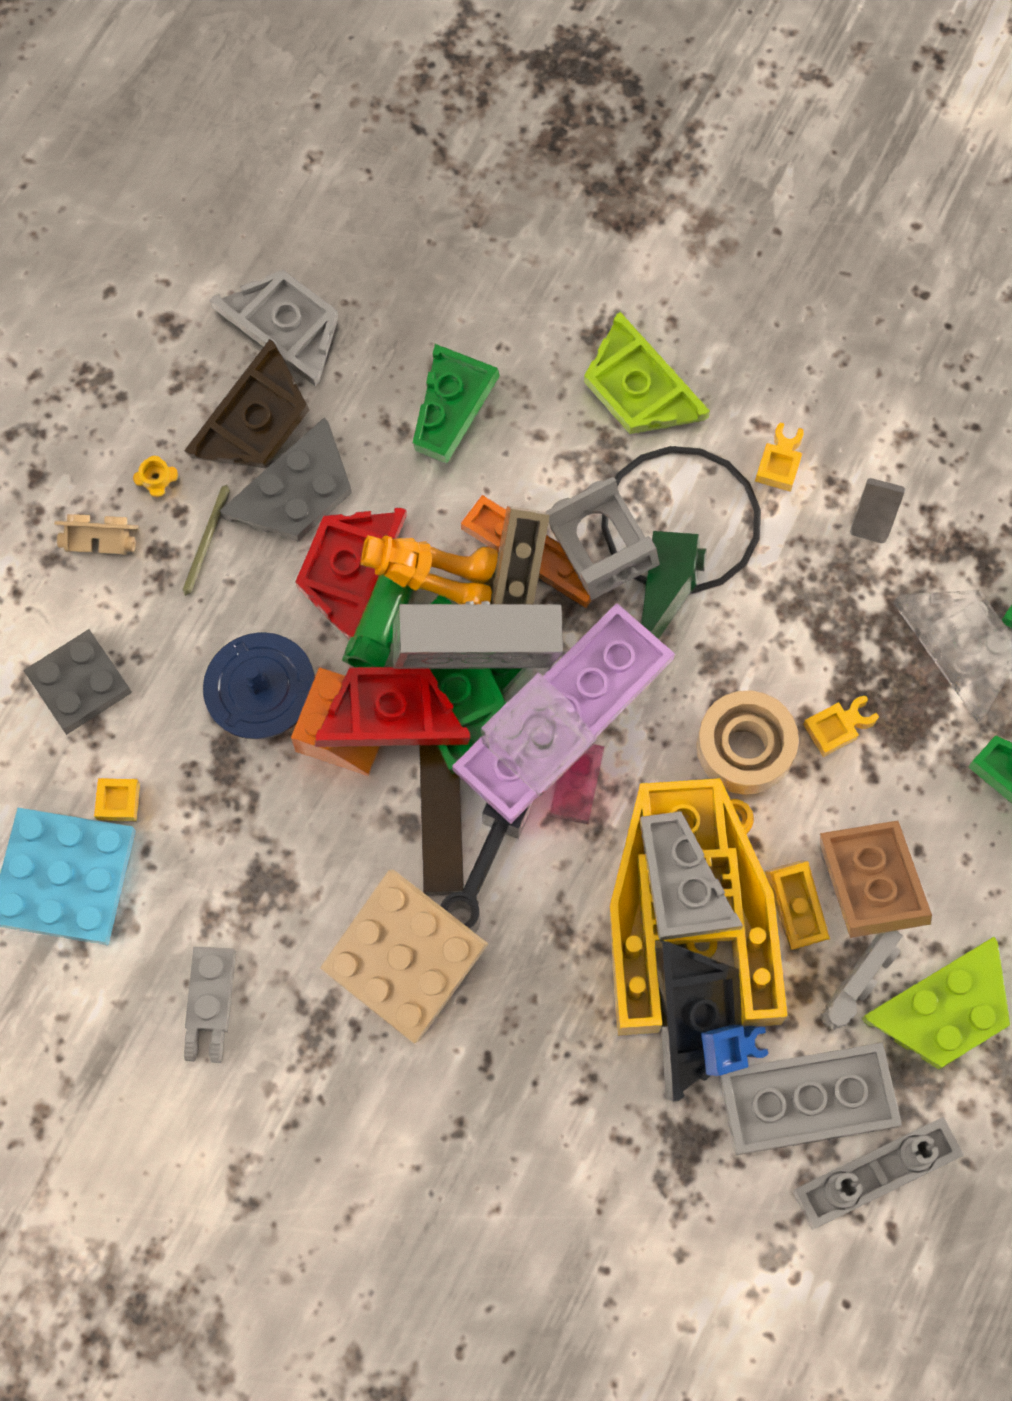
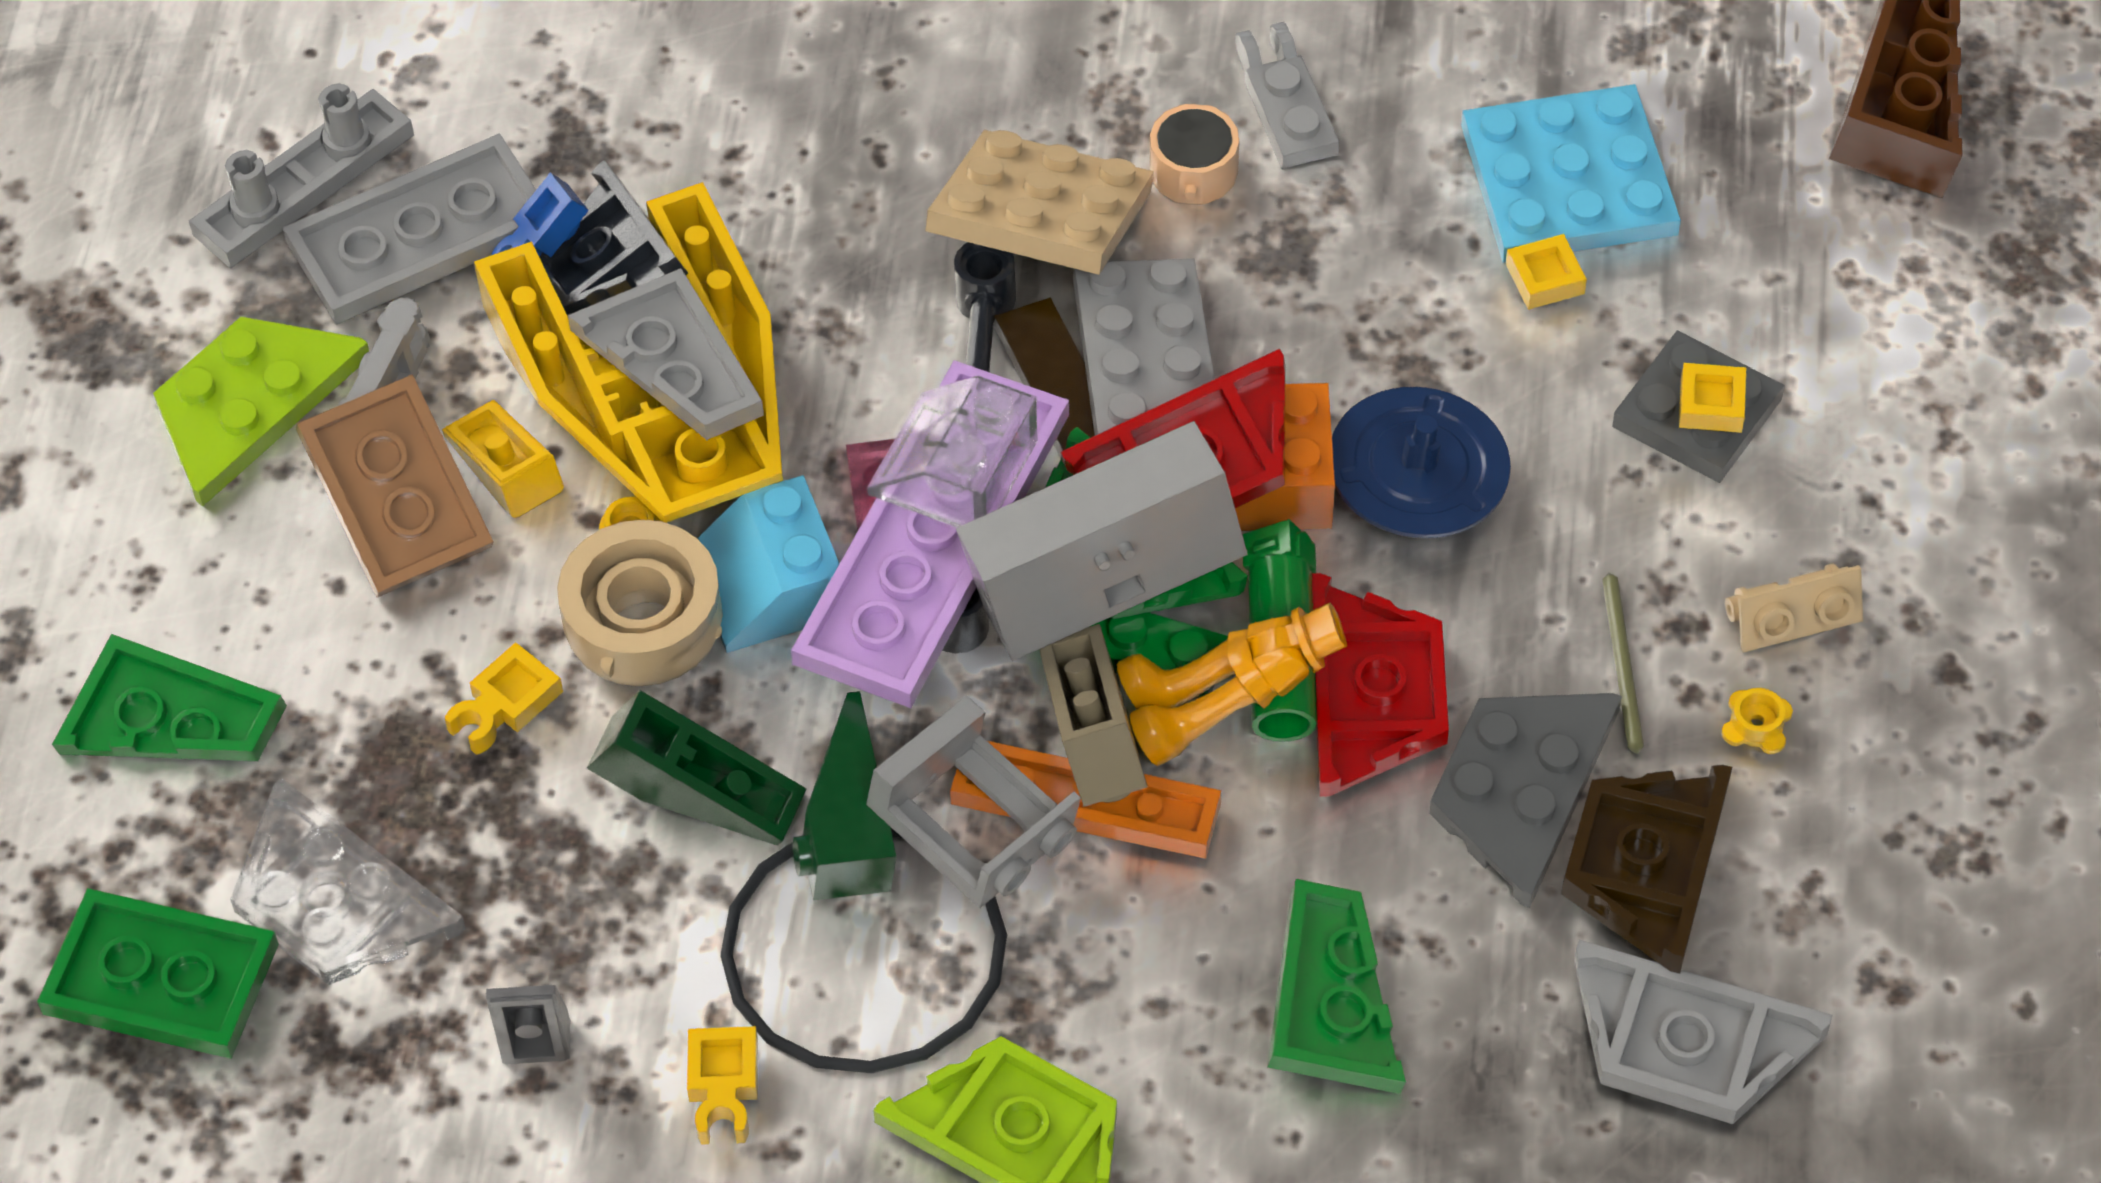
camera: 160 degrees right, 15 degrees down
none -> dark green slope [587,690,807,846]
none -> medium azure slope [697,475,840,653]
none -> light grey plate [1073,258,1215,435]
none -> piece [1149,104,1239,205]
none -> yellow plate [1679,363,1746,433]

